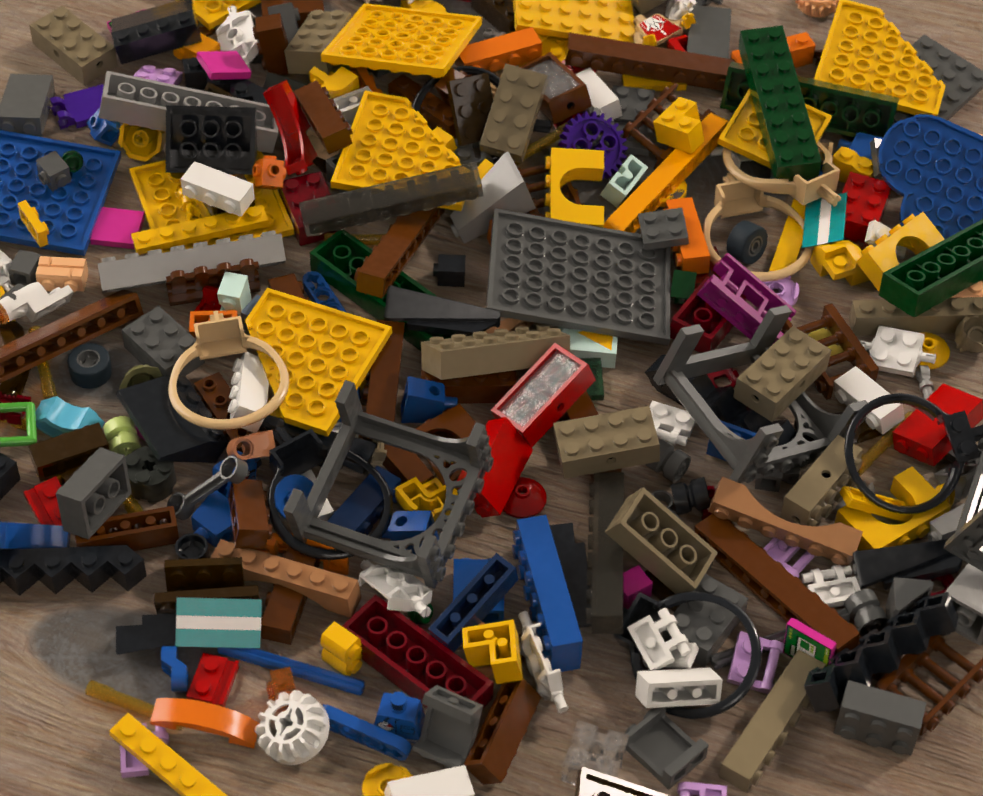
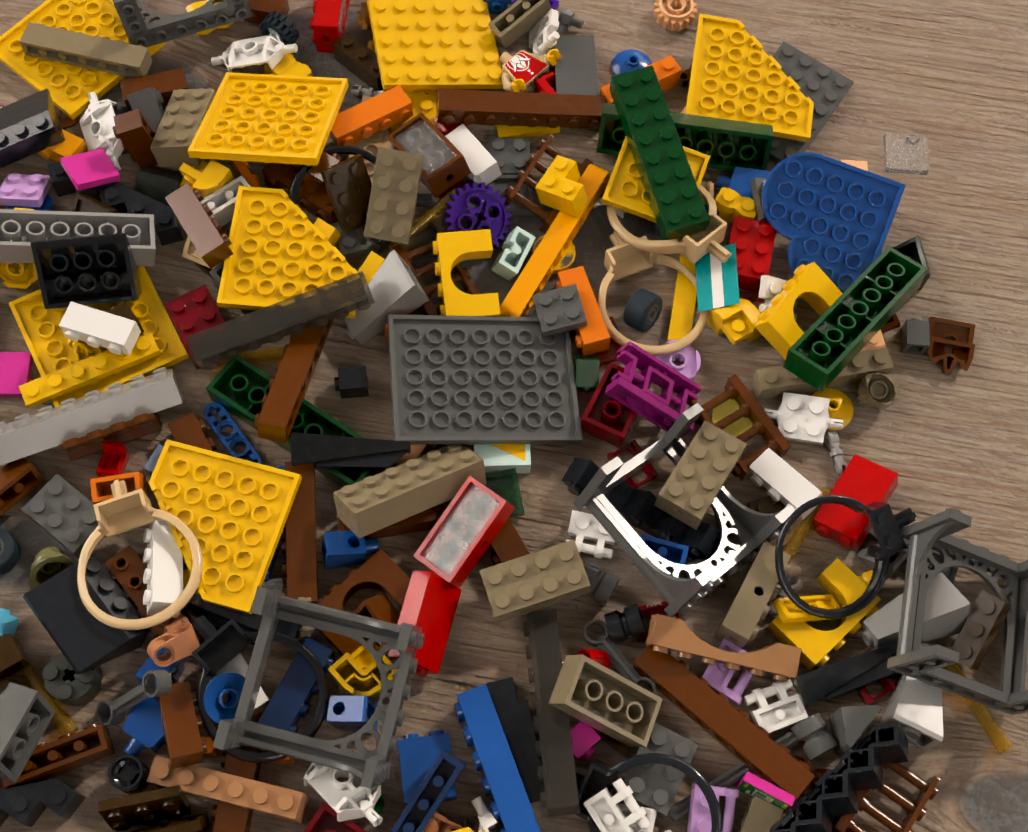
camera: 10 degrees left, 15 degrees up
yellowish green wheel [103,416,141,457] -> none
light aqua brick [217,271,252,316] -> none
orange brick [252,155,286,190] -> none
red arch [263,80,318,176] -> none
red dish [503,477,547,519] -> none

